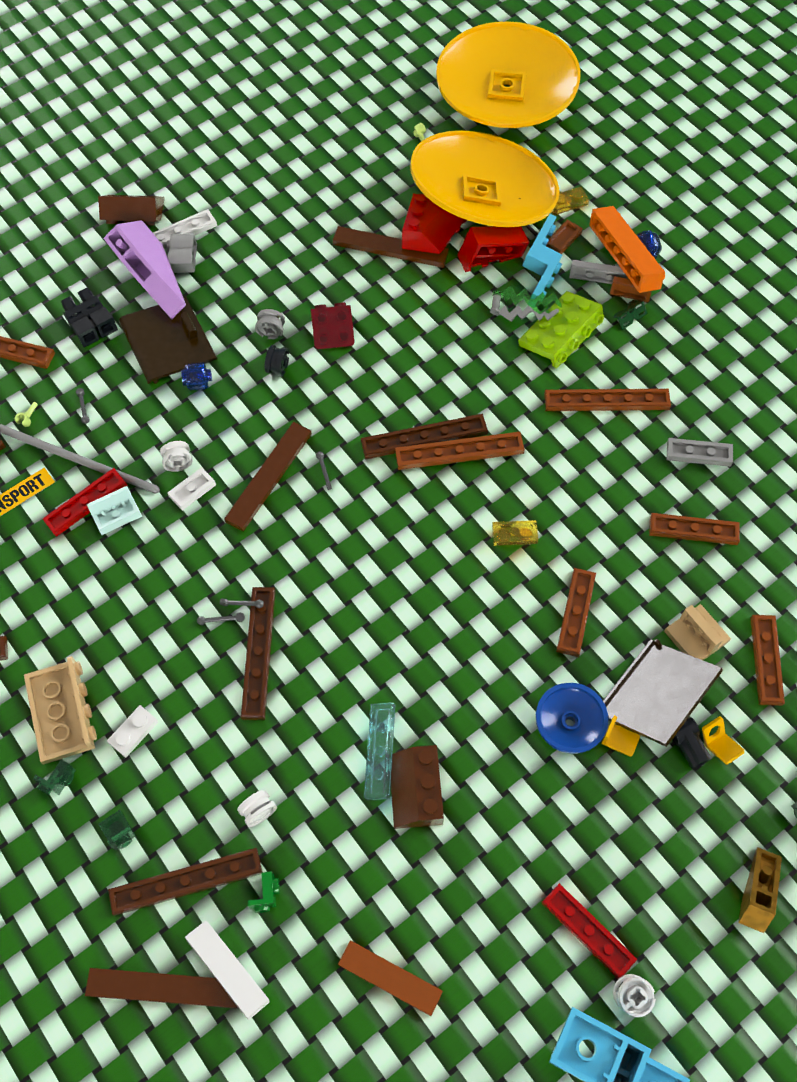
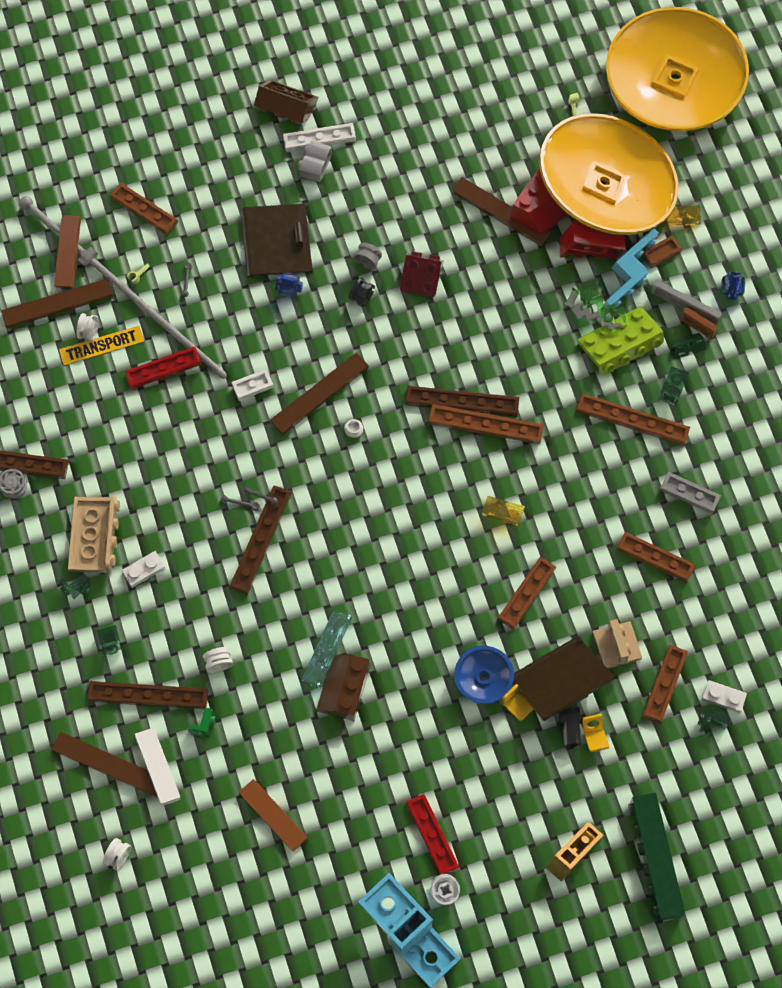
camera: 20 degrees right, 5 degrees up
black hips [61,288,118,348] -> none
light aqua bracket [87,486,142,535] -> none
lavender wedge [103,220,186,319] -> none
white wheel [160,441,193,472] -> none
dark grey hinge [316,451,332,490] -> none
orange brick [589,206,665,293] -> none
none -> white plate [344,419,363,438]
none -> clear green bracket [659,367,689,406]

